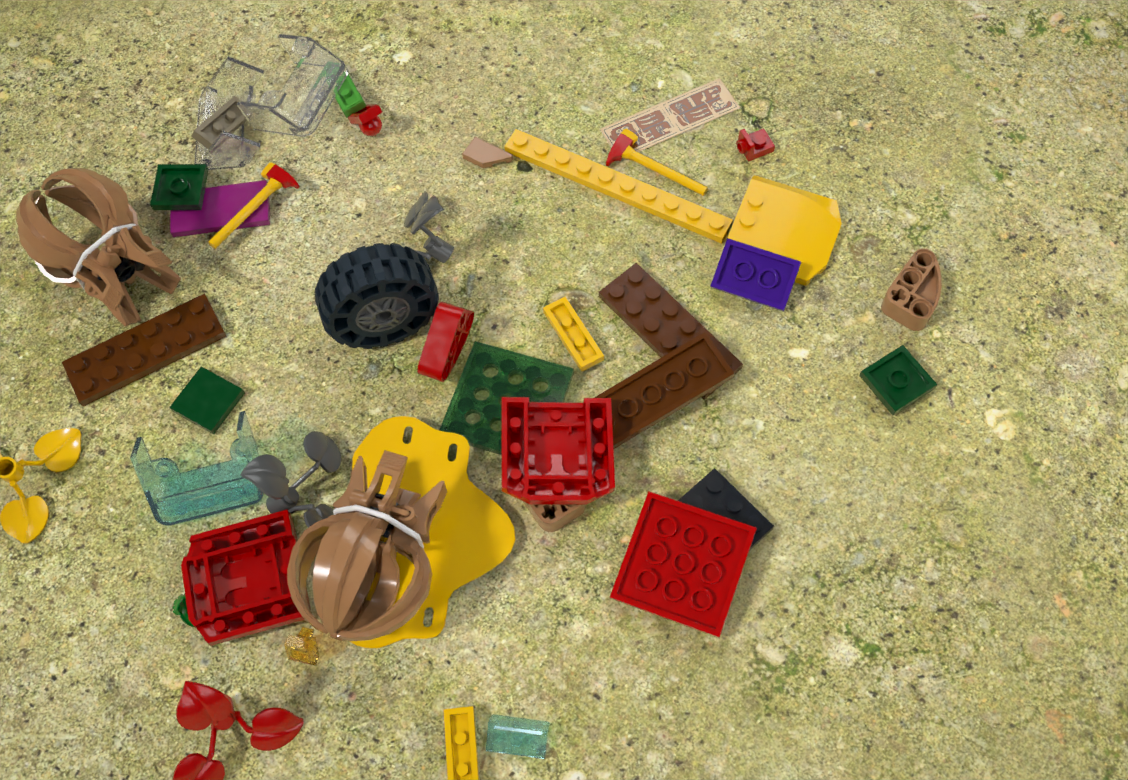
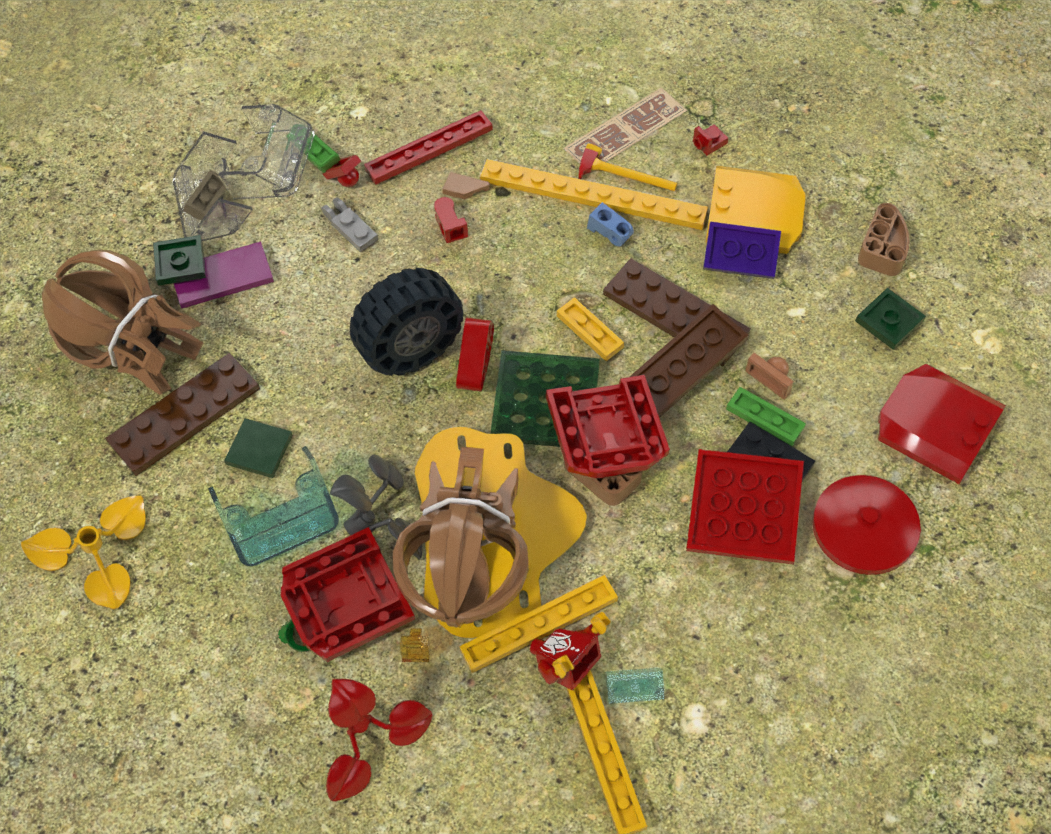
camera: 15 degrees left, 5 degrees down
yellow piece [208,162,300,249] -> none
dark grey plant [404,191,454,263] -> none
none -> light grey hinge [321,197,378,252]
none -> red plate [364,110,493,185]
none -> leg [434,197,468,244]
none -> yellow plate [459,575,618,673]
none -> torso [530,612,611,690]
none -> medium blue leg [587,202,634,247]
none -> bright green plate [726,387,806,446]
none -> nougat tile [746,353,794,400]
none -> red dish [812,475,921,575]
none -> red wedge [878,364,1006,484]

